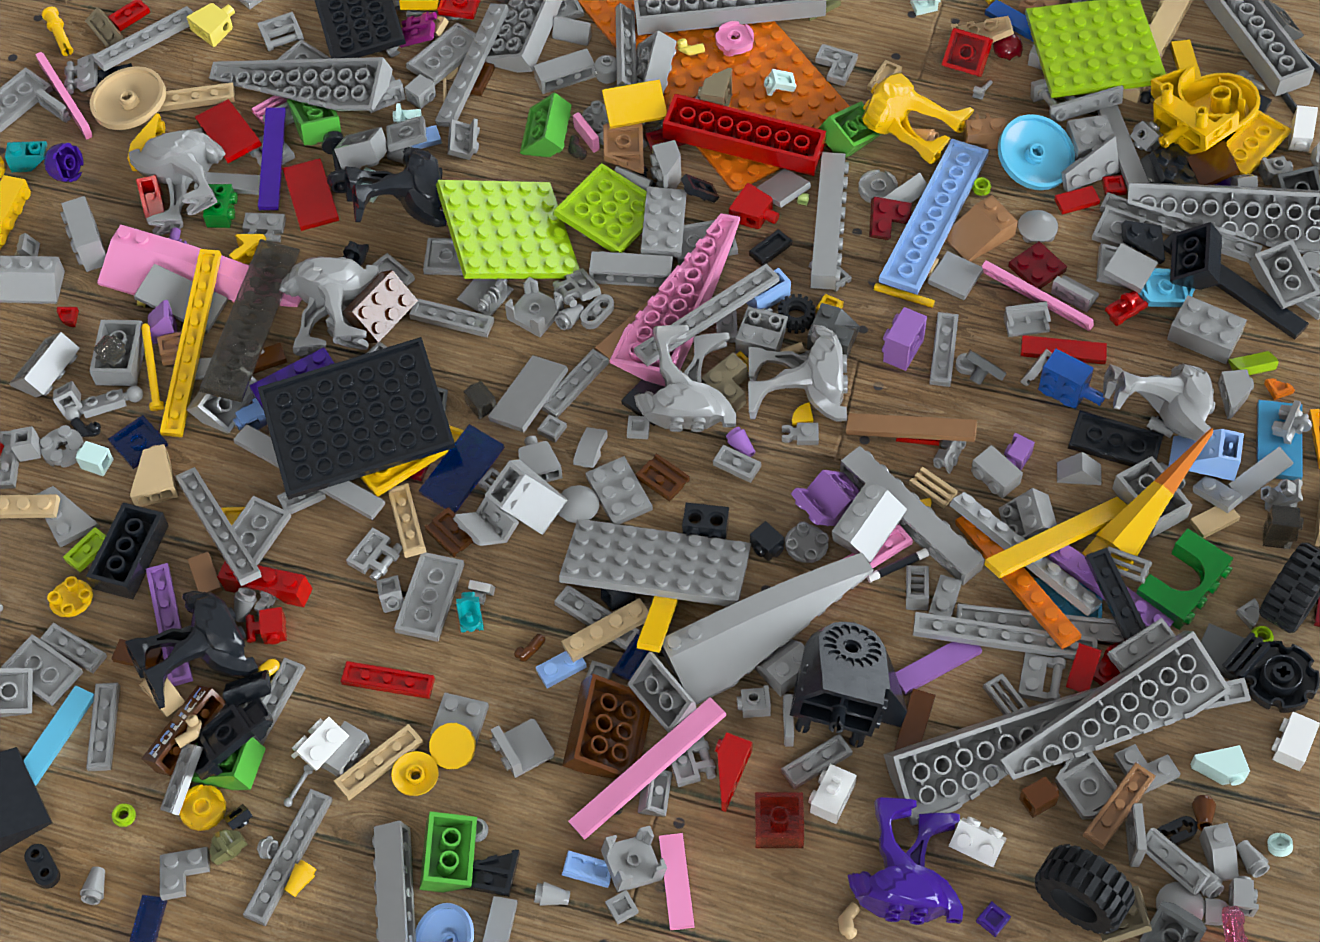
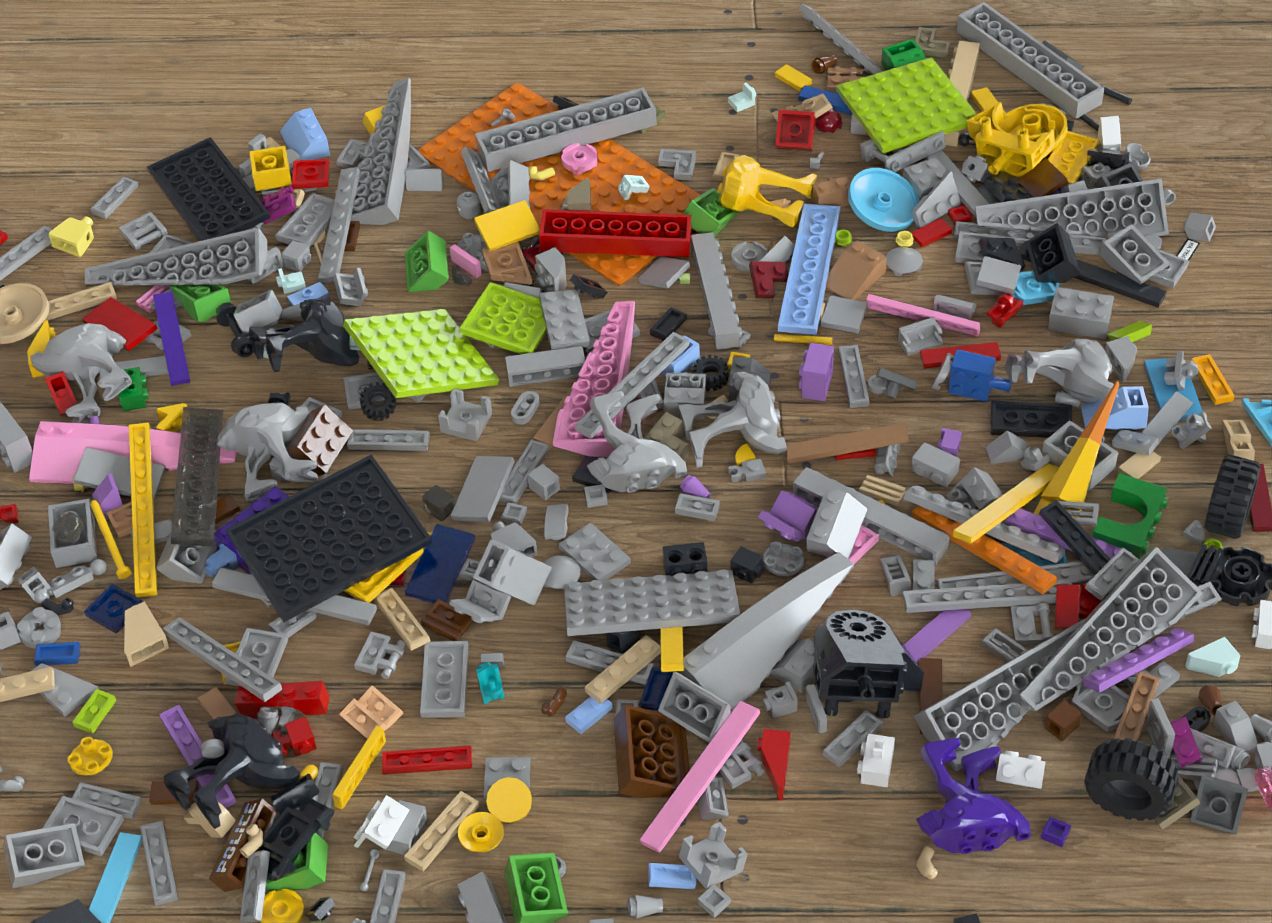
camera: 15 degrees left, 10 degrees down
light aqua brick [76,441,114,476] -> none
black brick [86,503,169,600] -> none
light grey plate [242,213,286,245] -> none
red tile [282,158,340,231] -> none
light grey bracket [376,575,404,613] -> none
light grey tile [386,115,427,152] -> none
light grey hinge [457,279,514,316] -> none
black wing [465,849,520,897] -> none
light grey bracket [490,719,555,778] -> none
light grey brick [533,48,596,94] -> none
light grey plate [553,268,601,307] -> none
light grey cone [555,303,584,330] -> none
reddish brown plate [636,453,690,502] -> none
bright pink tile [659,833,694,931] -> none
red torso [729,182,780,229] -> none
clear red brick [755,792,804,848] -> none
black bar [867,548,929,582] -> none
dark red plate [1008,241,1067,289] -> none
clear smoke brick [1263,505,1304,549] -> none
orange tile [1264,378,1295,400] -> none
none -> blue tile [34,642,81,666]
none -> light grey tile [201,739,225,758]
none -> yellow tile [332,726,386,810]
none -> light nougat slope [339,686,404,739]
none -> black tyre [360,382,396,421]
none -> light grey brick [527,464,560,501]
none -> light yellow plate [895,231,914,247]
none -> light grey tile [1020,446,1051,471]
none -> medium lavender plate [1083,628,1194,693]
none -> black hinge [1087,147,1130,169]
none -> magenta plate [1170,717,1203,767]
none -> light grey tile [1171,755,1218,781]

